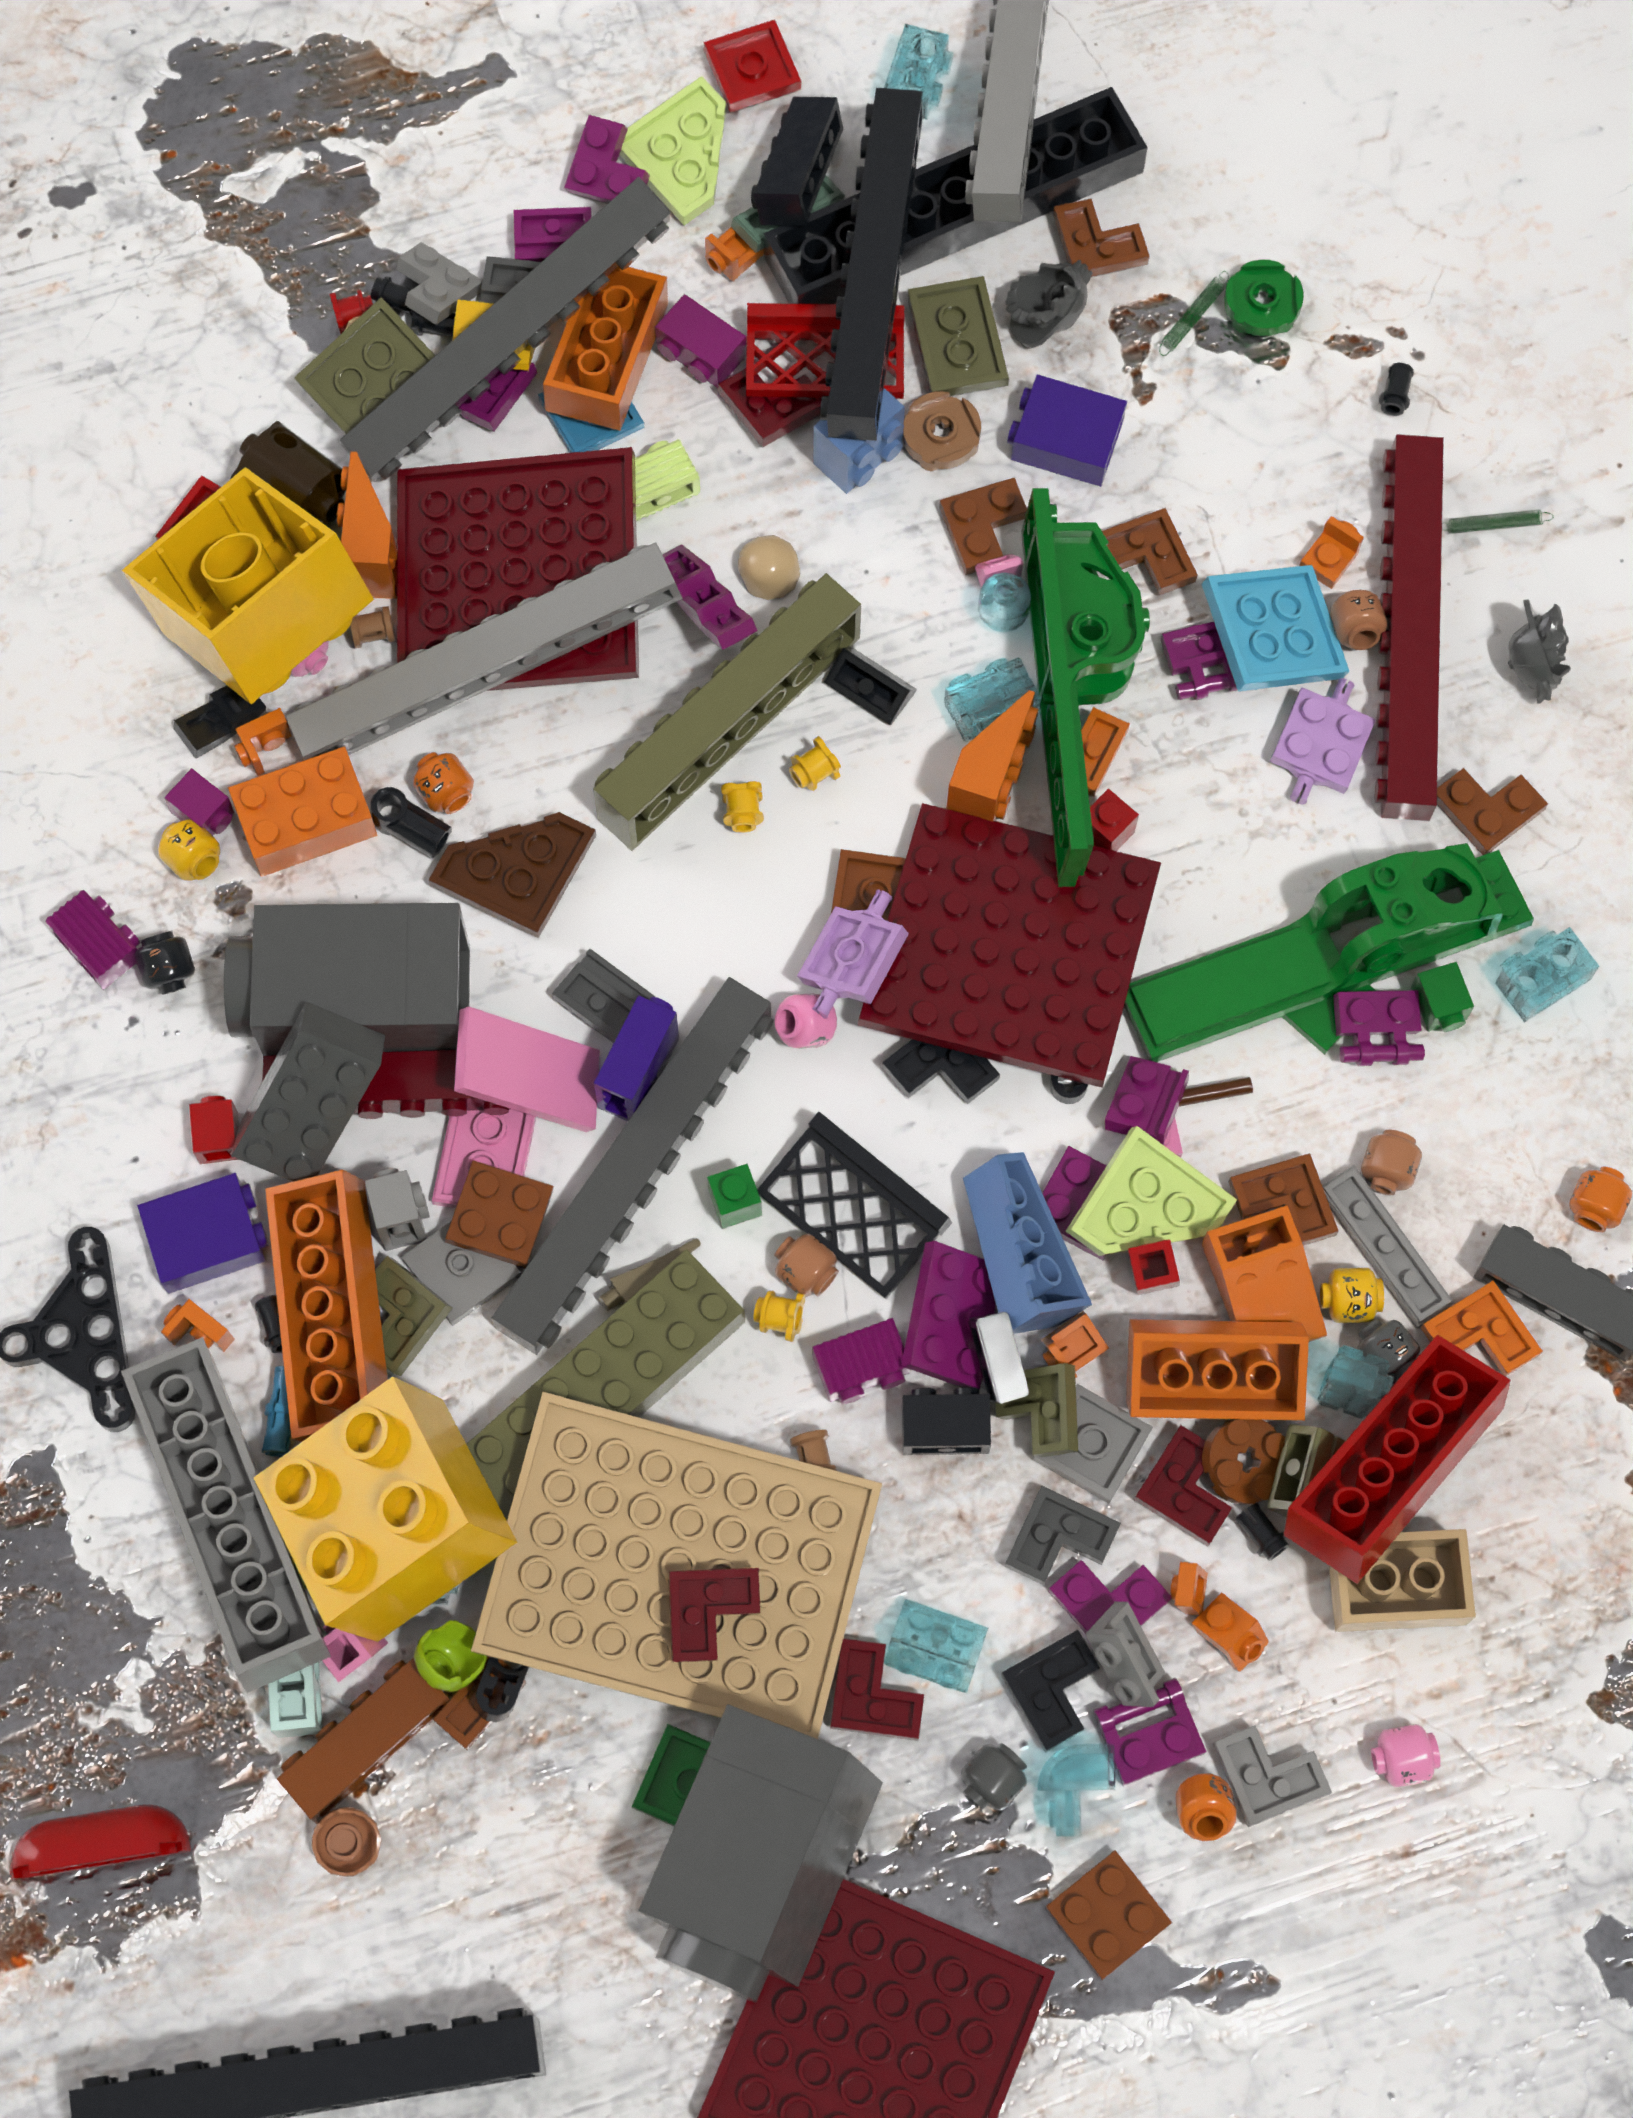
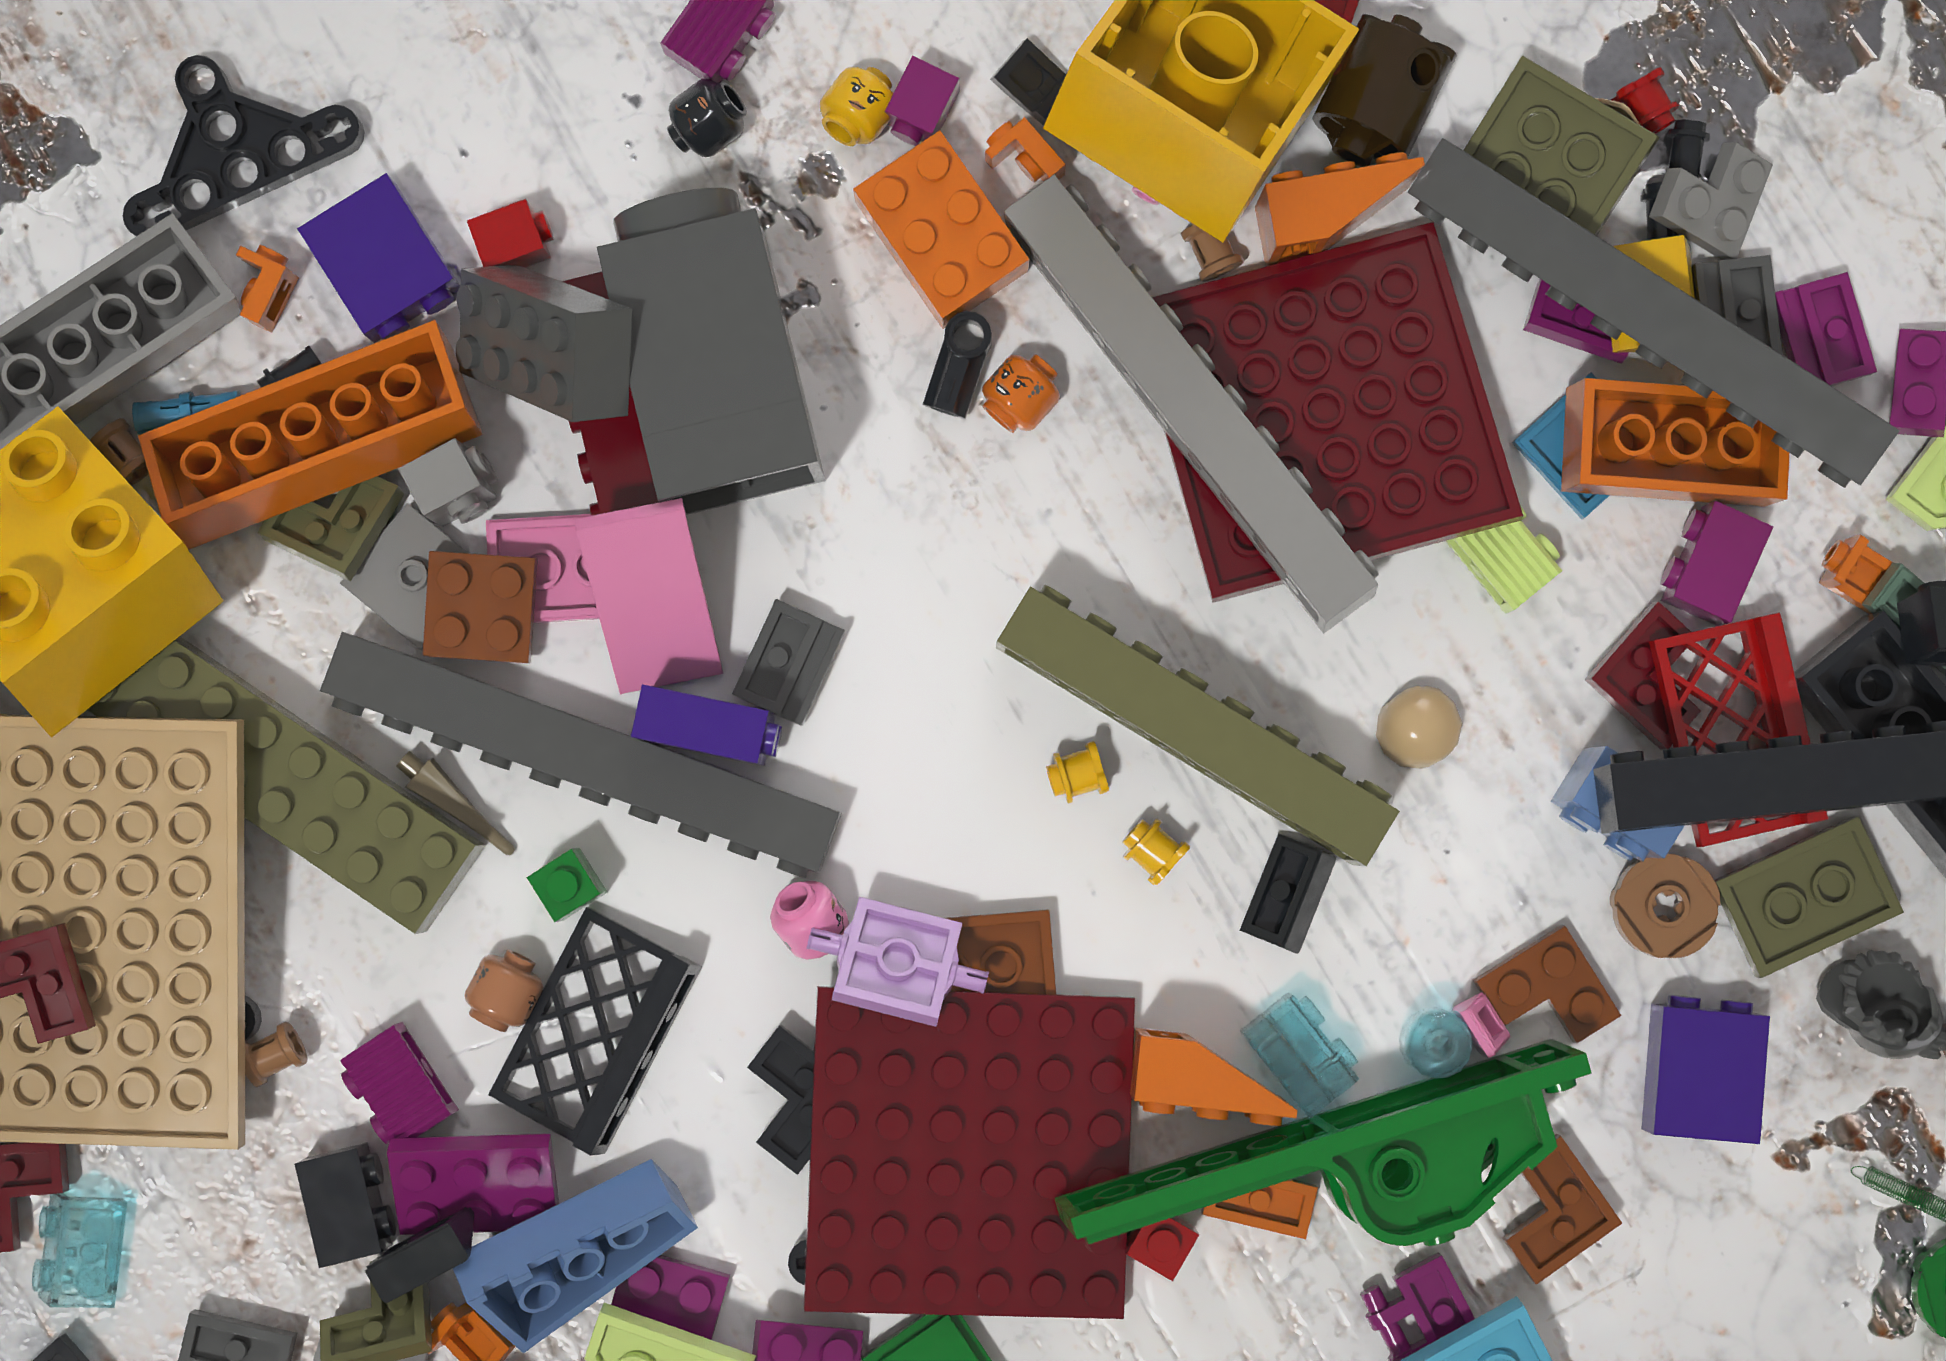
camera: 75 degrees right, 15 degrees up
reddish brown plate [428,812,597,938] -> none
magenta slope [663,544,758,650] -> none
yellow brick [754,1290,805,1342] -> none

